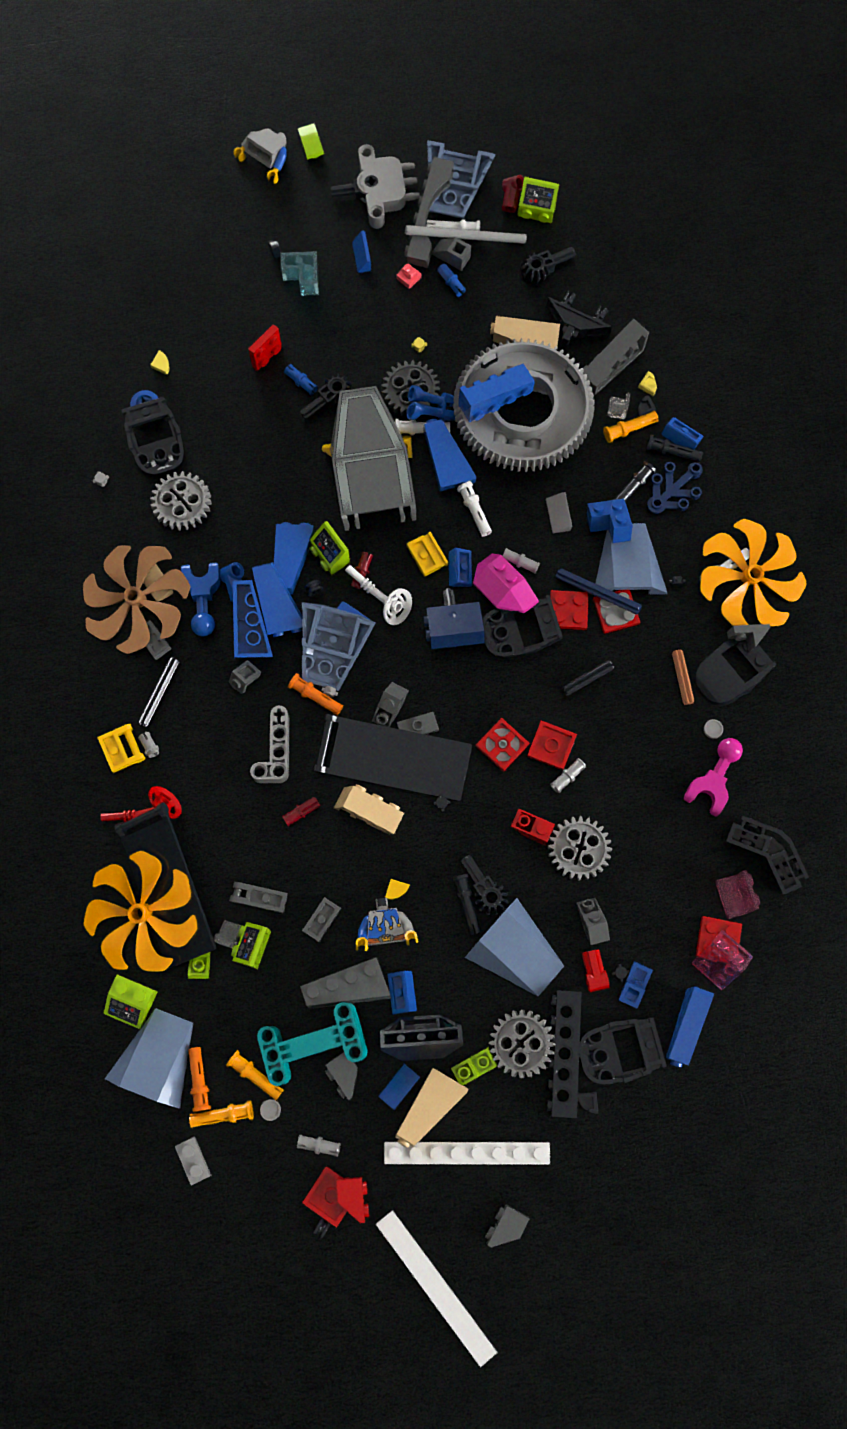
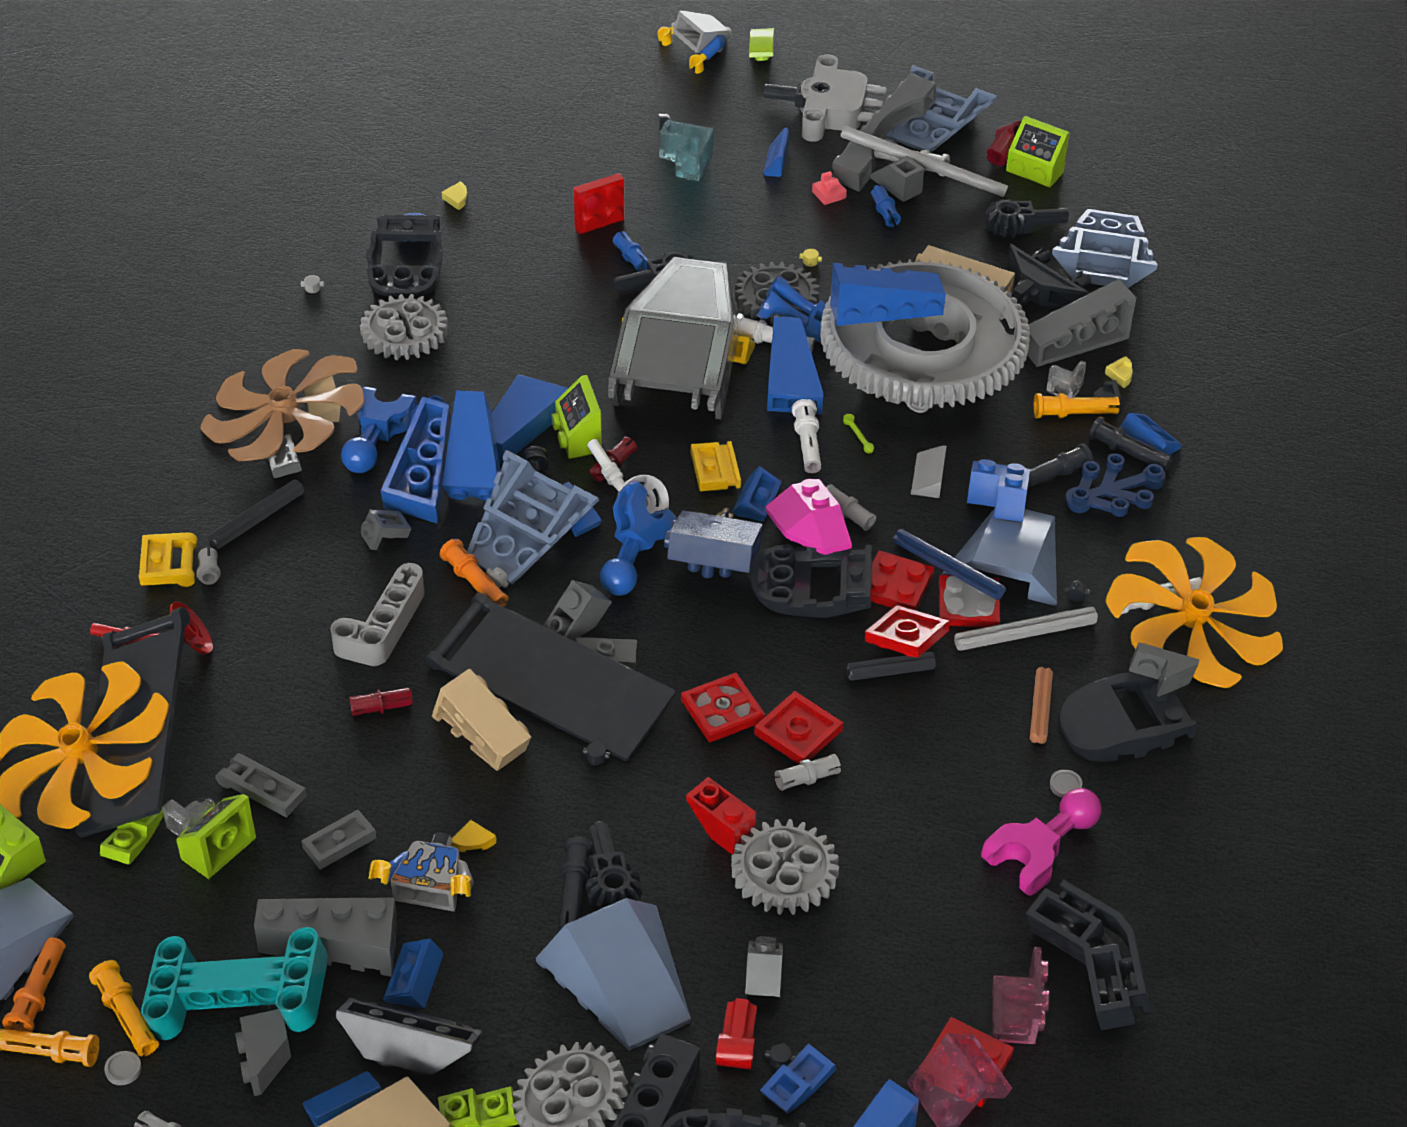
camera: 20 degrees right, 30 degrees down
none -> blue piece [599,481,676,596]
none -> lime hinge [843,414,874,454]
none -> red plate [865,605,949,658]
none -> light grey axle [954,606,1098,651]
none -> sand blue wedge [1052,209,1157,288]

